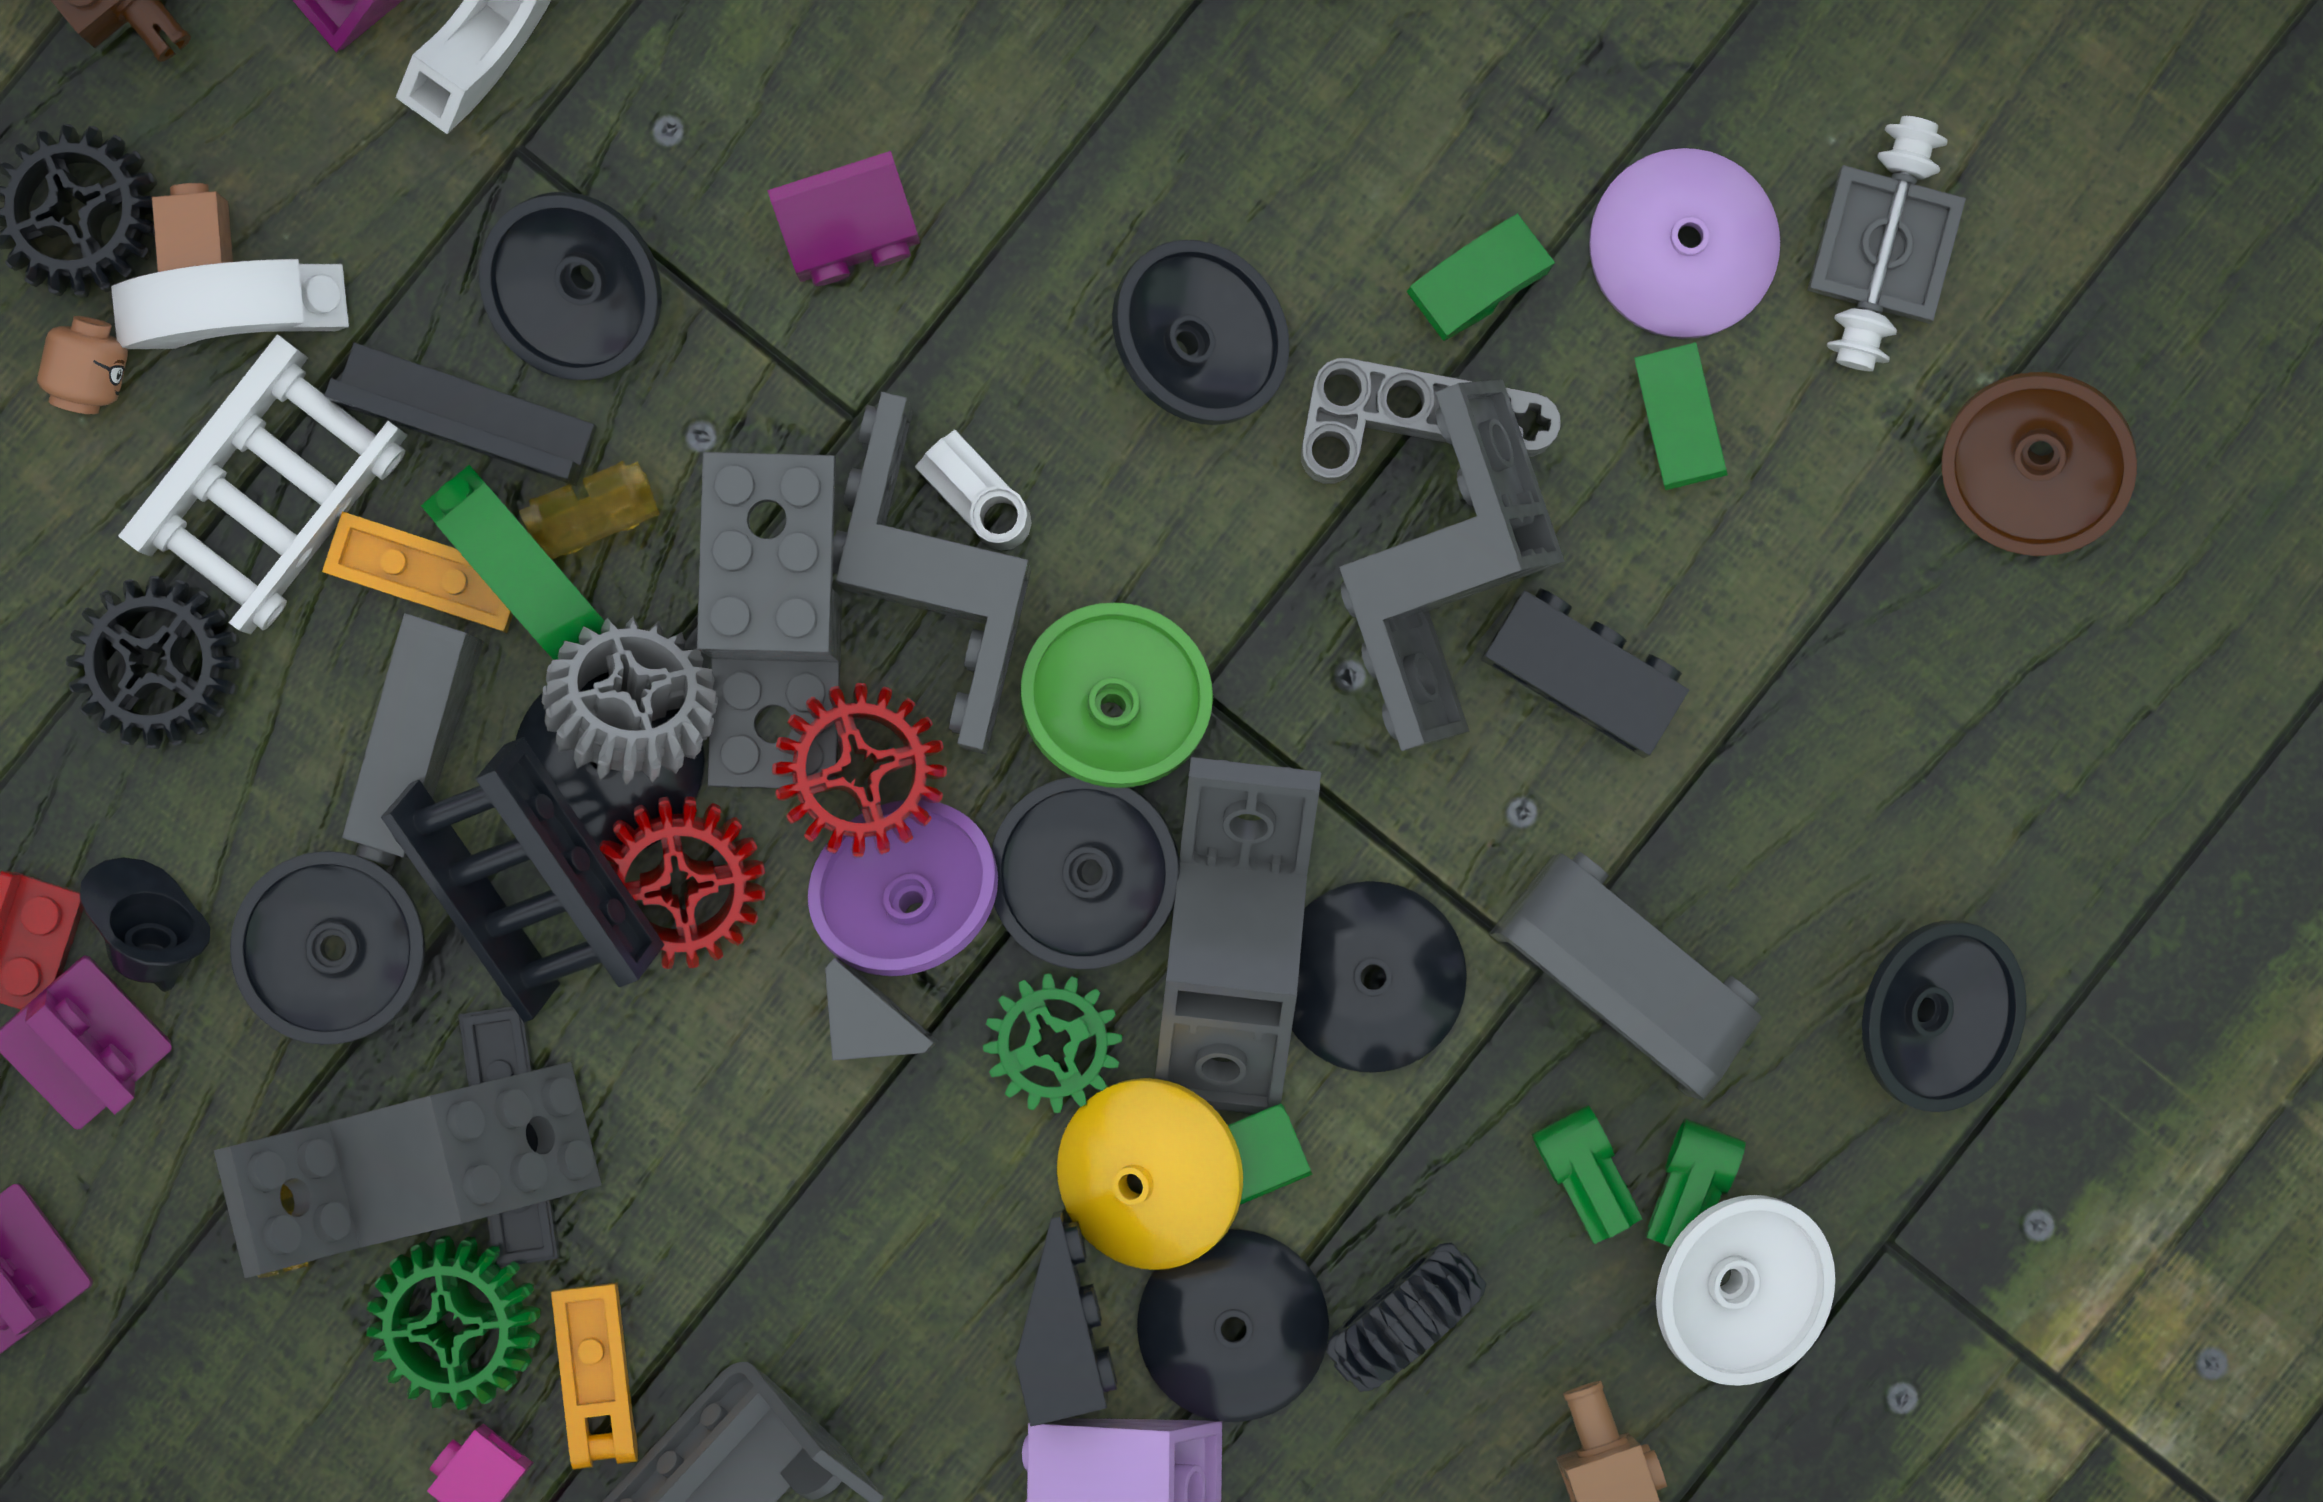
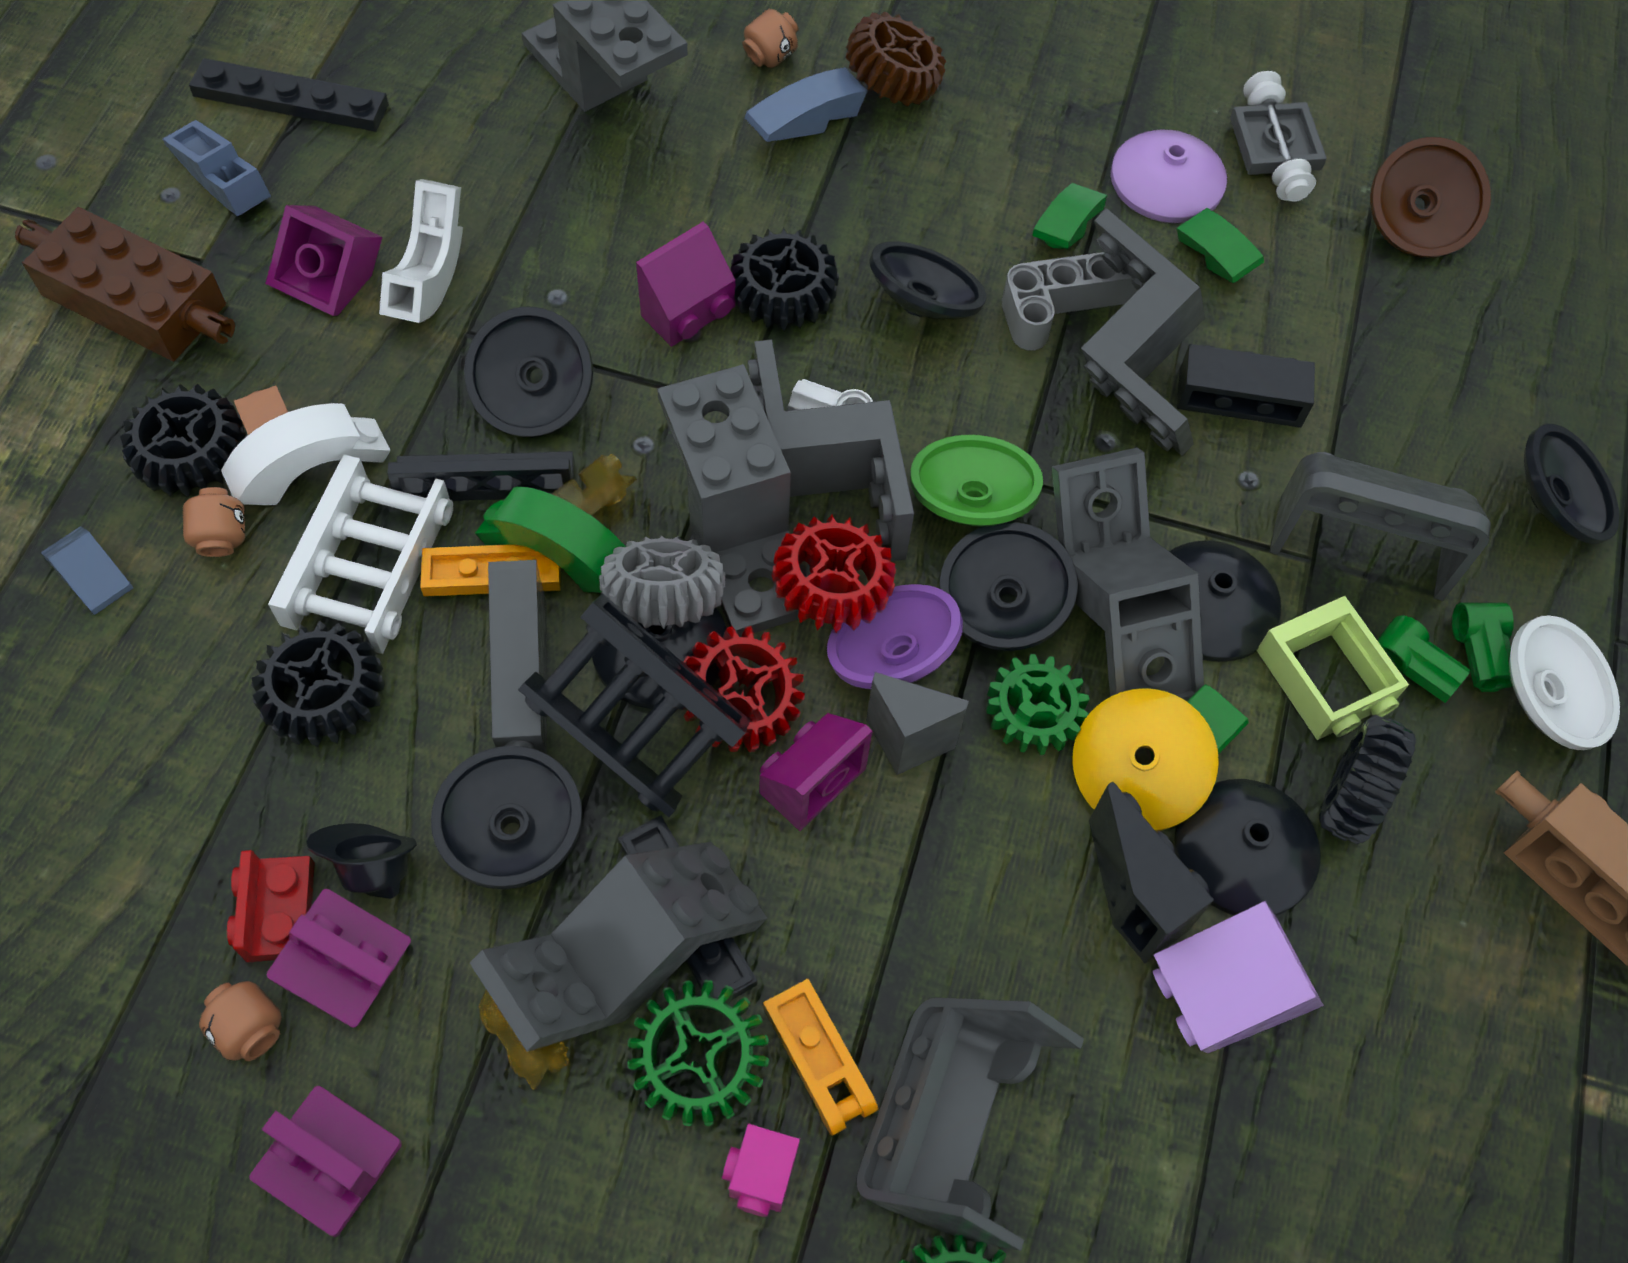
camera: 25 degrees left, 25 degrees down
none -> black gear [731,227,839,331]
none -> magenta slope [759,713,872,831]
none -> yellowish green window [1257,596,1409,740]

